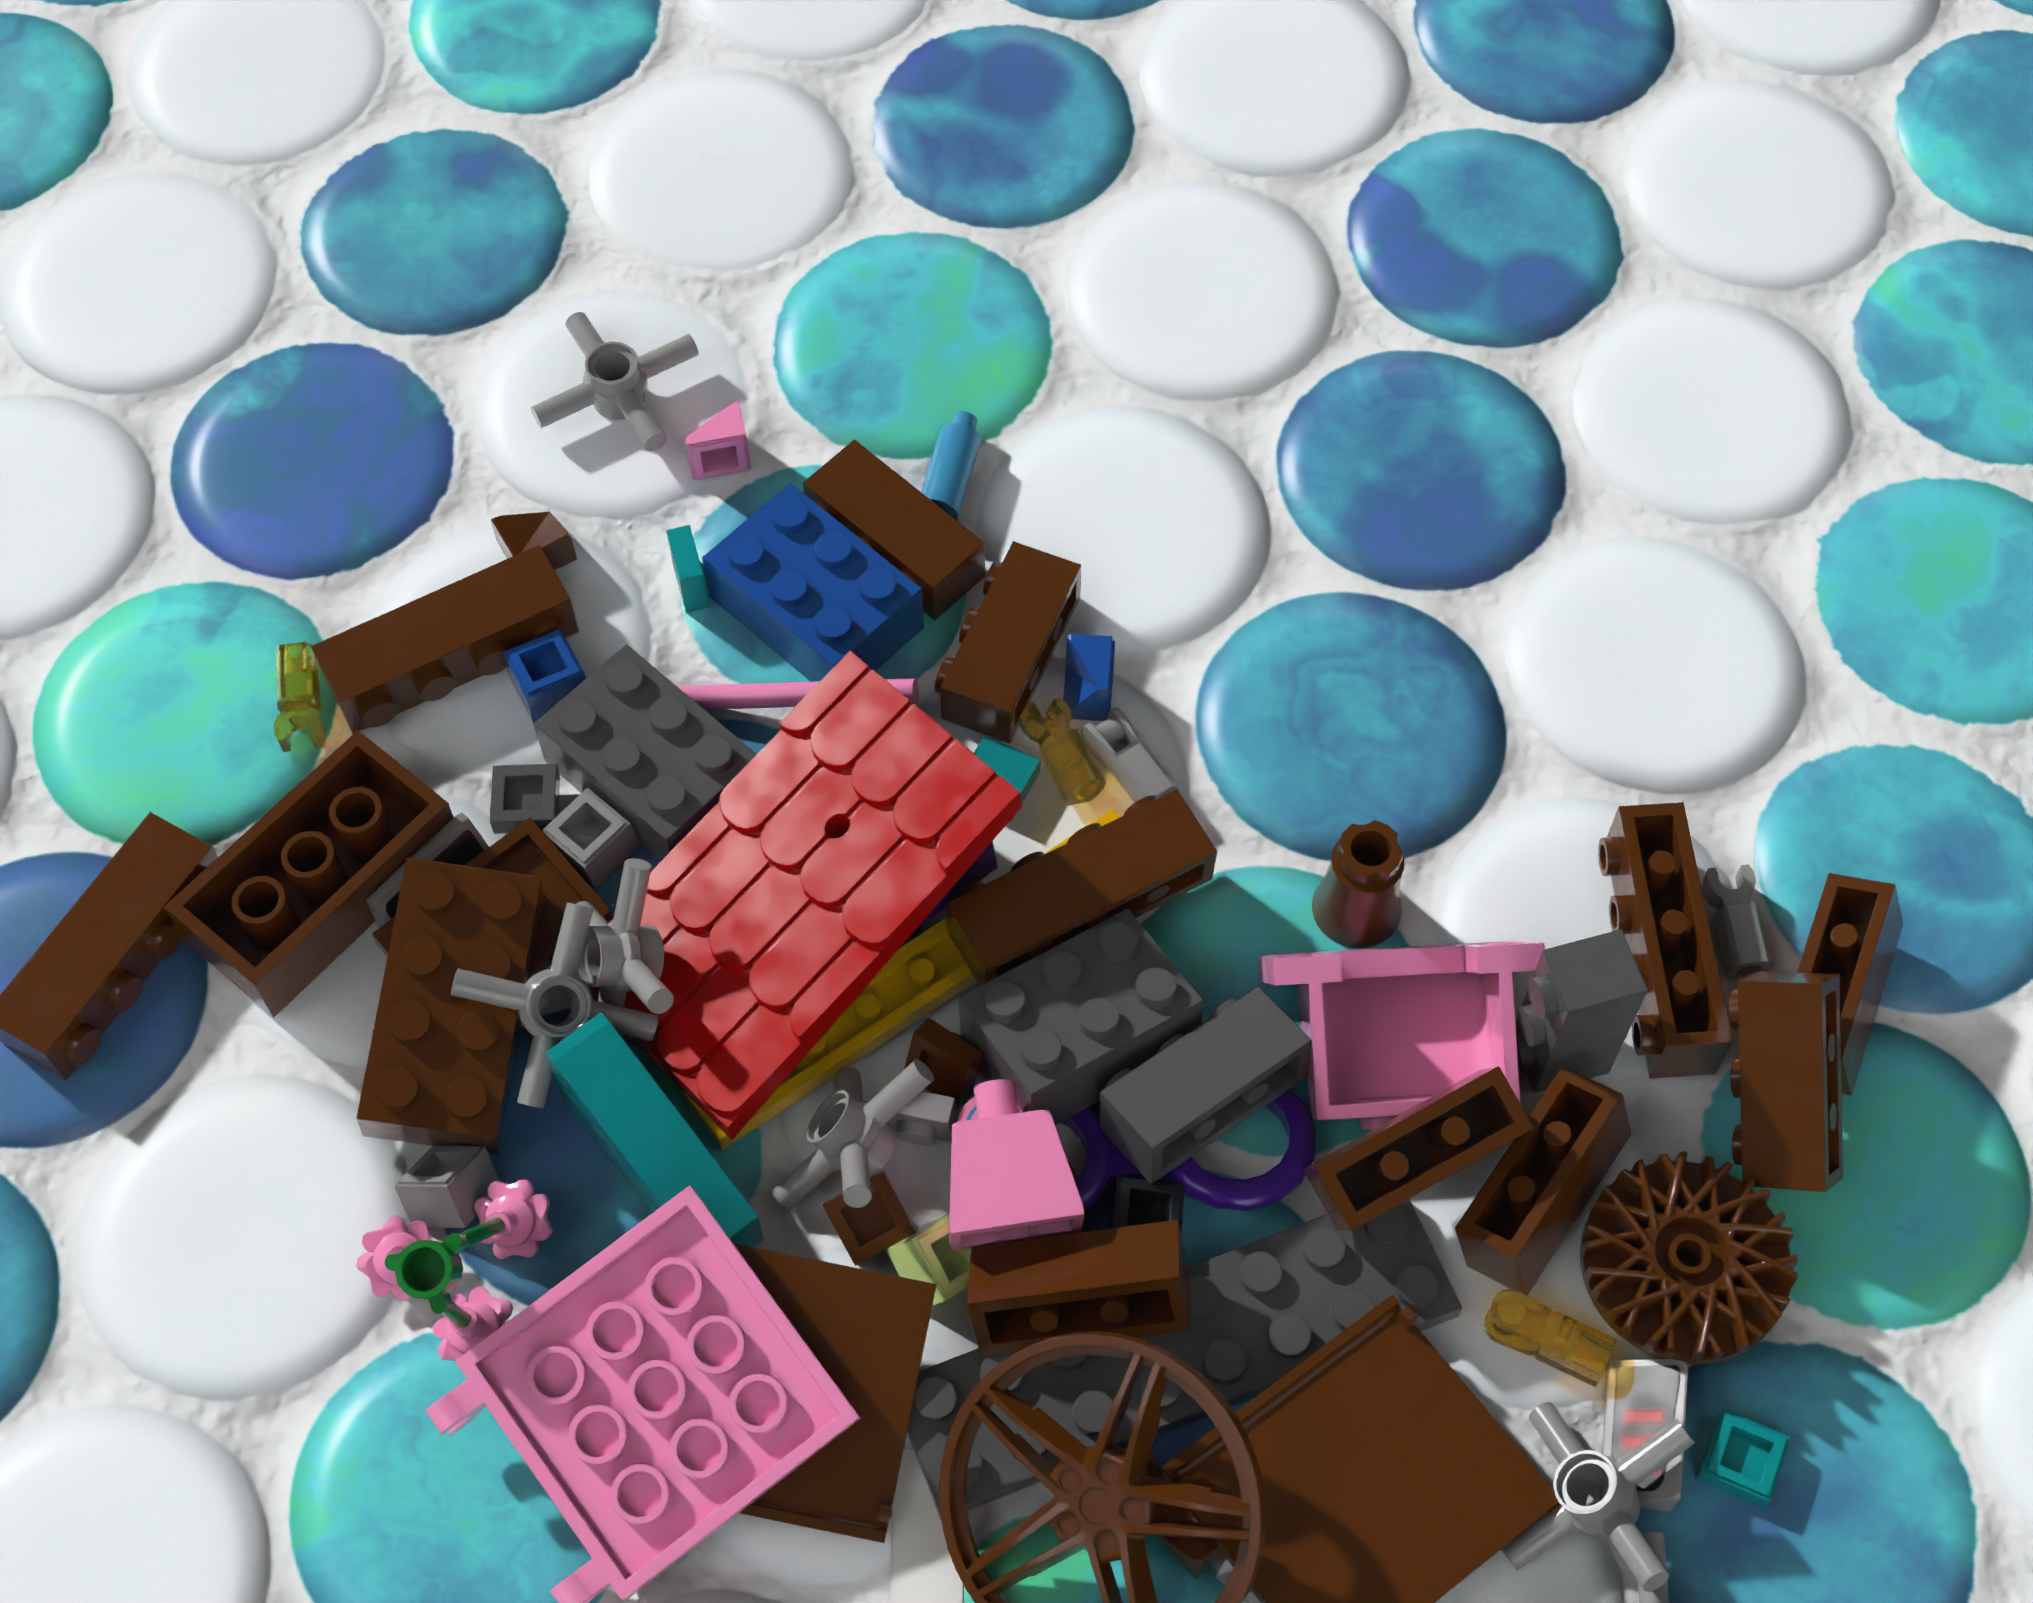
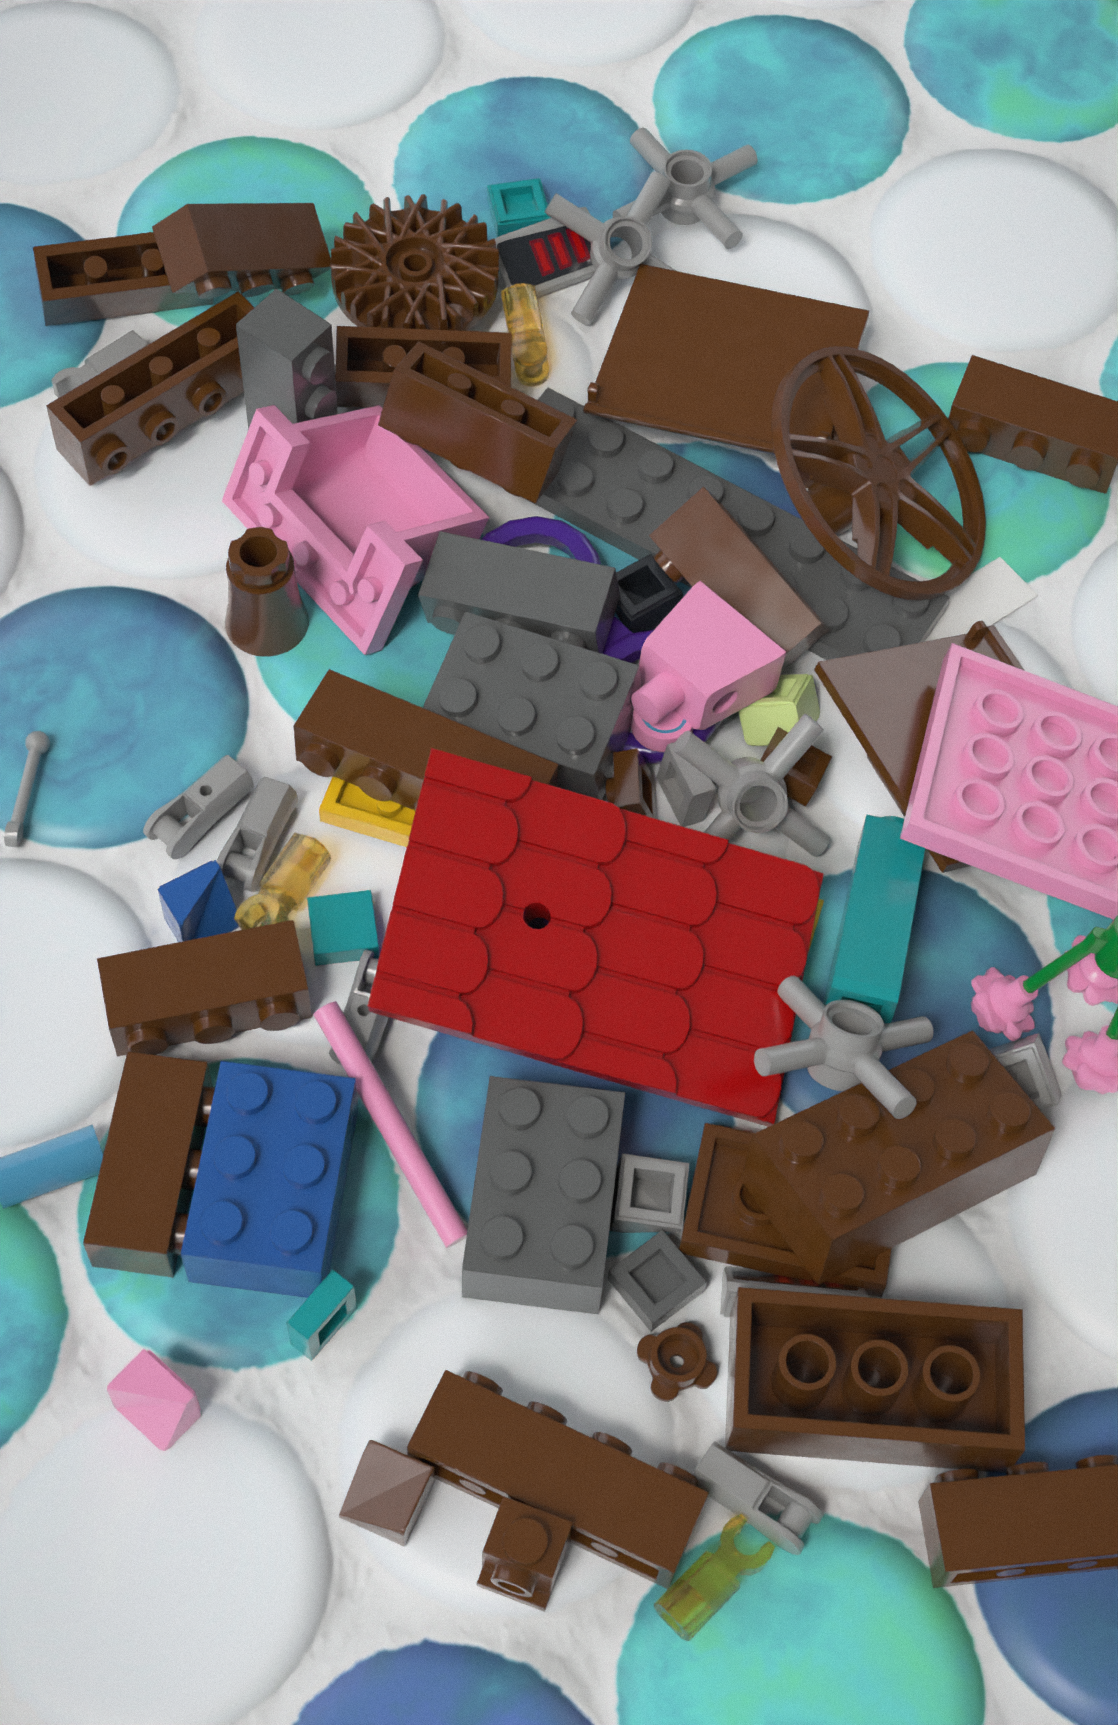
camera: 130 degrees left, 0 degrees up
blue slope [503,628,586,723] -> none
light grey bar [531,312,699,451] -> none
light grey bar [576,858,674,1014] -> none
none -> light grey hinge [4,731,50,848]
none -> light grey bar [143,755,254,860]
none -> reddish brown brick [476,1496,573,1612]
none -> reddish brown plate [637,1322,717,1402]
none -> light grey bar [693,1441,824,1555]

